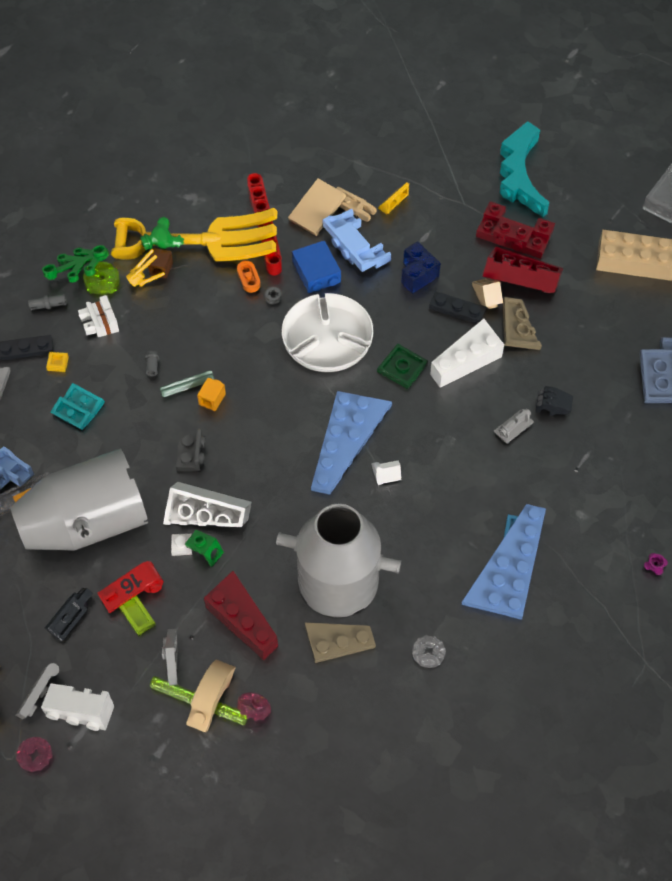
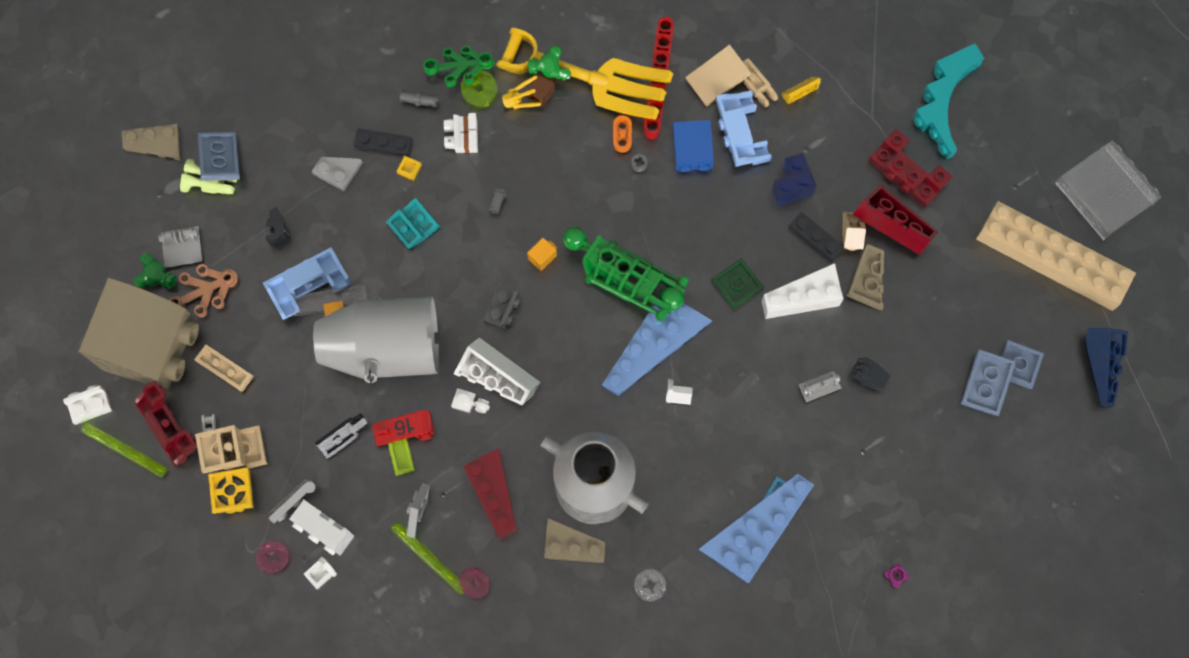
camera: 20 degrees right, 15 degrees up
sand green axle [160,370,214,397] -> none
green bracket [184,530,224,567] -> none
tan arch [186,659,235,732] -> none
white piece [282,293,373,372] -> none
none -> white tile [304,557,337,589]
none -> green piece [563,227,689,322]

